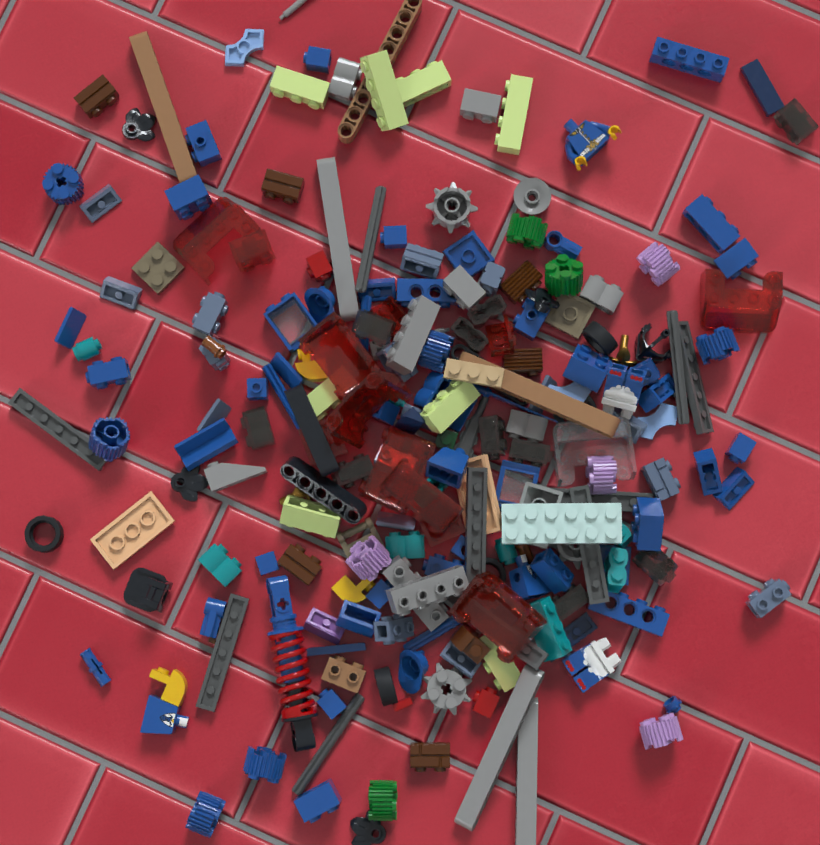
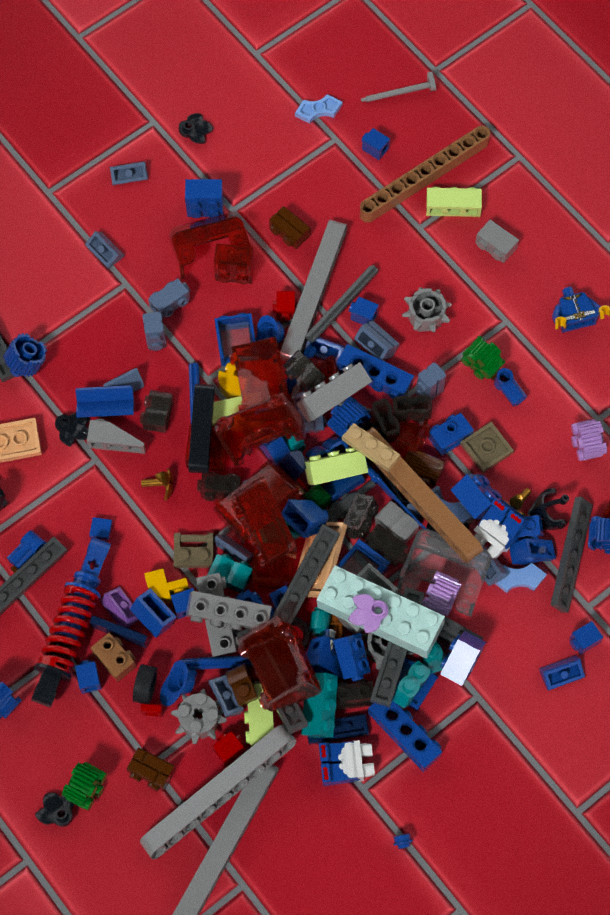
camera: 25 degrees right, 15 degrees down
blue brick [42,163,84,205] -> none
blue slope [54,307,87,349] -> none
teal brick [72,336,102,361] -> none
reddish brown brick [73,74,119,119] -> none
blue brick [85,357,132,389] -> none
medium nougat beam [129,31,197,183] -> none
dark tan plate [131,242,186,295] -> none
blue brick [184,120,222,167] -> none
teal brick [198,543,243,587] -> none
dark orange pin [201,336,227,359] -> none
blue brick [247,378,269,401] -> none
yellowish green brick [269,66,330,109] -> none
blue slope [270,352,304,388] -> none
reddish brown brick [277,544,323,586] -> none
yellowish green brick [279,495,341,538] -> none
black beam [280,456,367,524] -> none
dark grey axle [292,693,365,795] -> none
blue brick [293,778,342,823] -> none
light grey brick [328,57,363,102] -> none
lavender brick [345,535,392,581] -> none
yellowish green brick [360,50,409,131] -> none
sand blue brick [373,614,414,645] -> none
blue tile [442,230,495,277] -> none
light grey brick [443,265,486,311] -> none
yellowish green brick [494,74,533,155] -> none
reddish brown brick [499,260,543,305] -> none
light grey dish [513,178,551,215] -> none
black plate [524,288,560,313] -> none
green brick [545,254,583,297] -> none
light grey brick [579,275,624,315] -> none
black tyre [582,321,618,356] -> none
clear smoke brick [632,550,678,586] -> none
lavender brick [639,712,683,750] -> none
sand blue brick [640,457,681,501] -> none
dark grey axle [666,310,690,424] -> none
blue arch [693,448,723,496] -> none
sand blue brick [745,578,792,618] -> none
none -> lavender plate [348,594,388,633]

